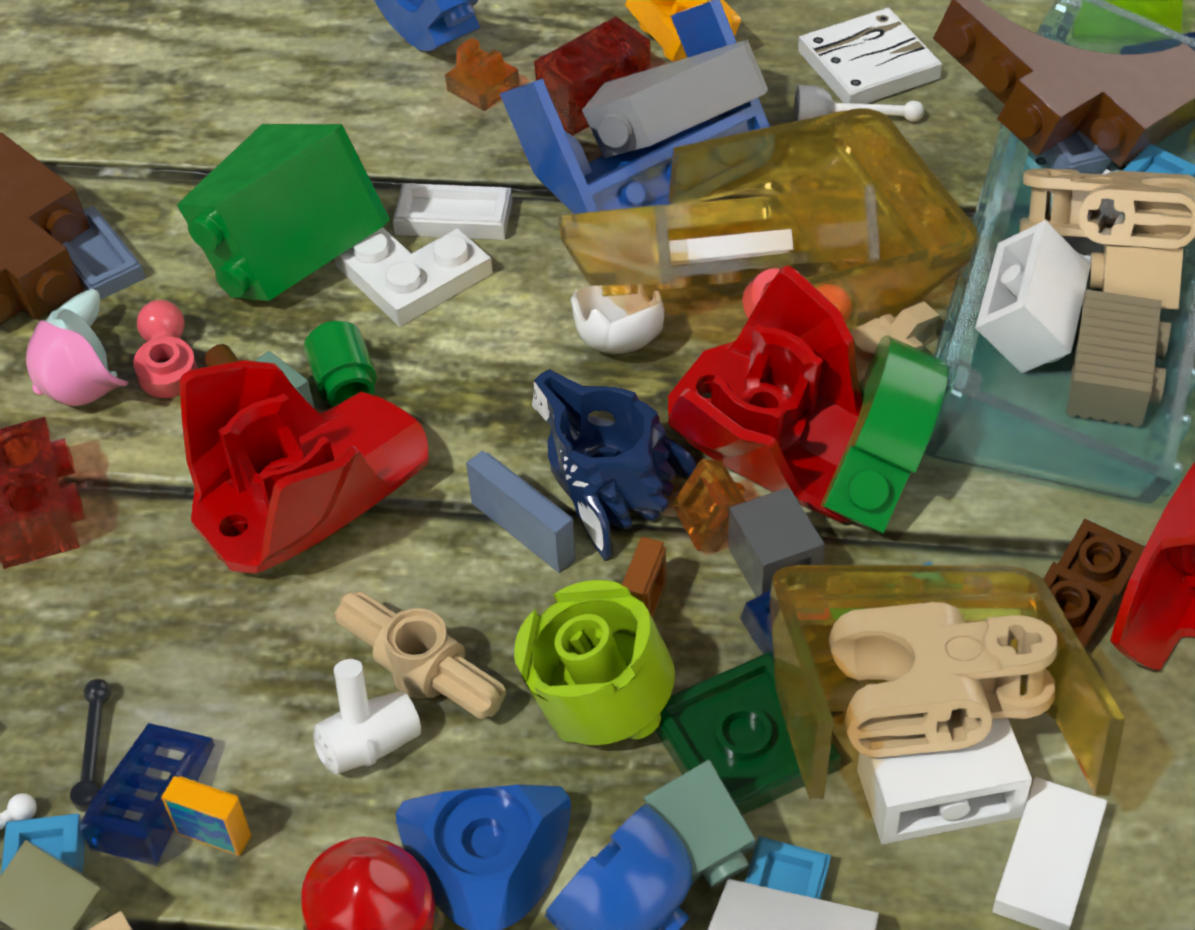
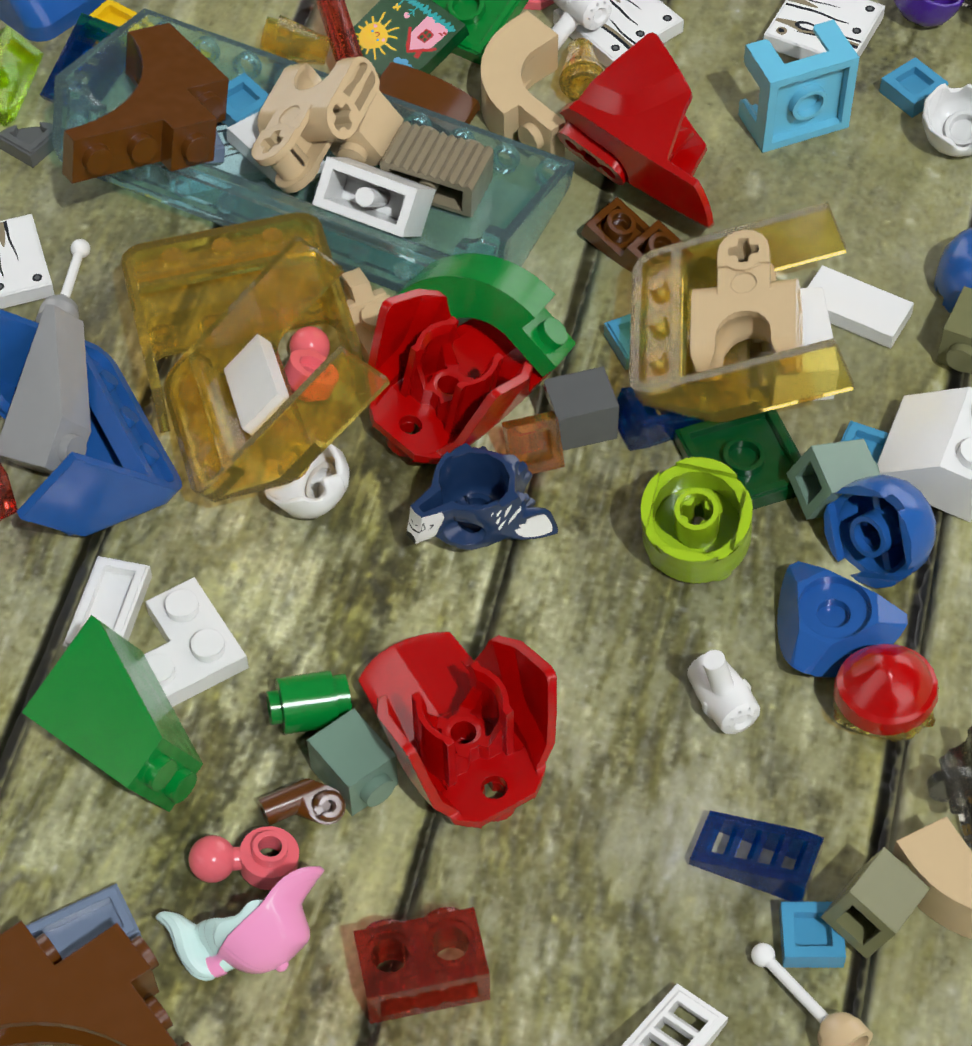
camera: 85 degrees left, 5 degrees up
black hinge [70,678,111,812] -> none
light orange tile [161,776,252,856] -> none
tan axle [334,591,506,719] -> none
sand blue tile [466,450,575,573] -> none
dark orange tile [622,536,667,618] -> none

